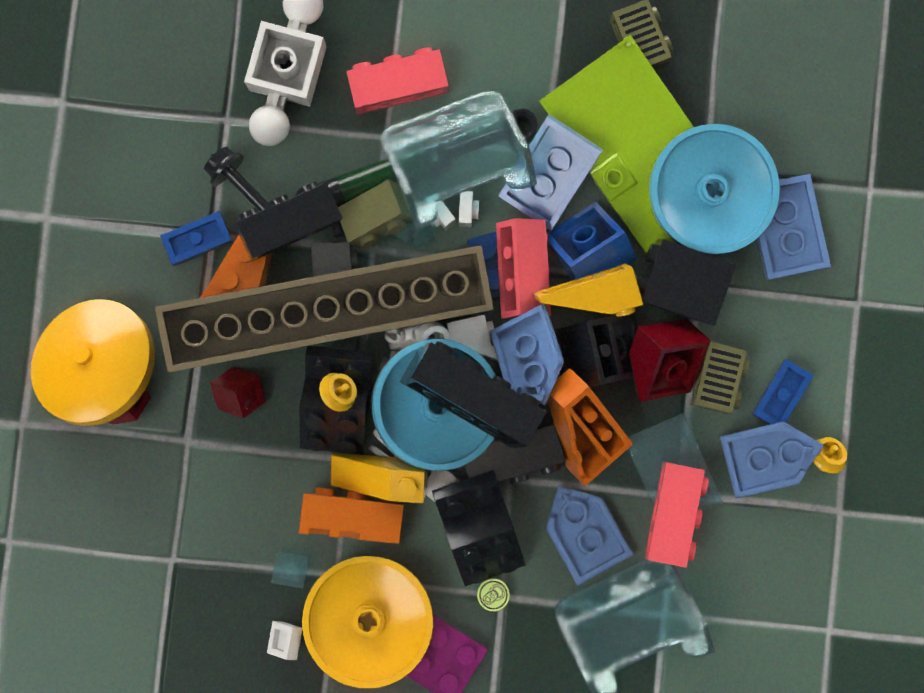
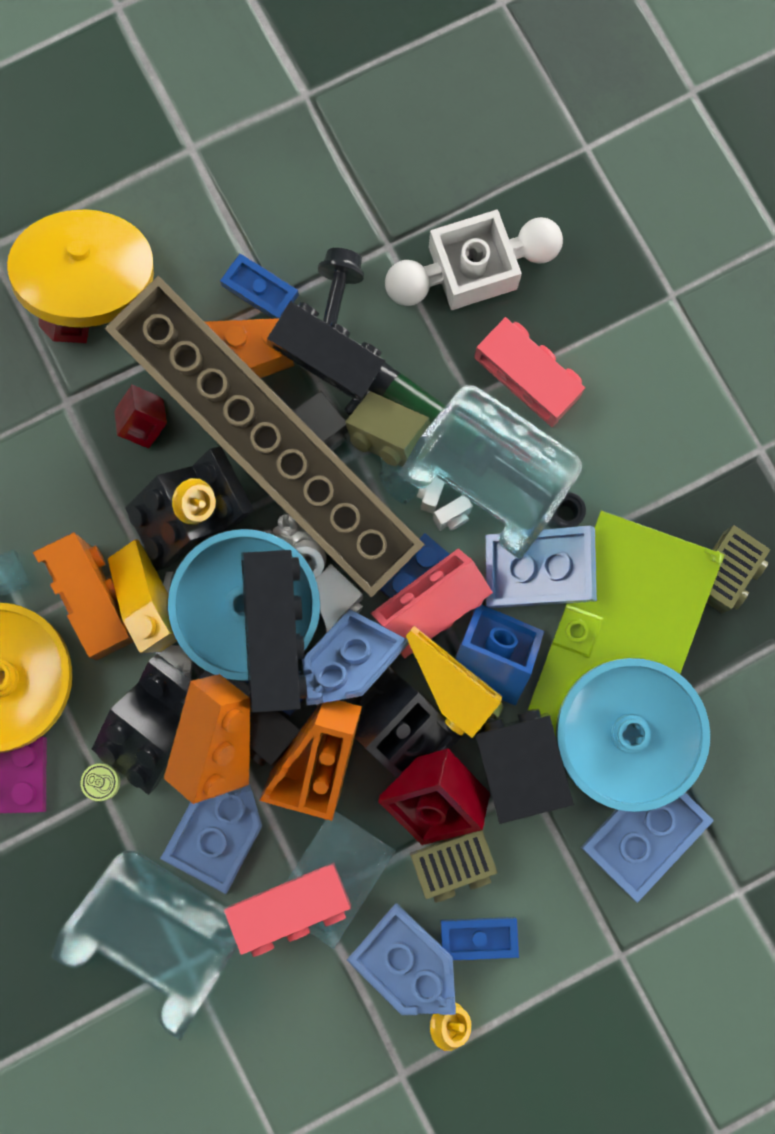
camera: 50 degrees right, 5 degrees down
none -> orange wedge [164,674,250,804]

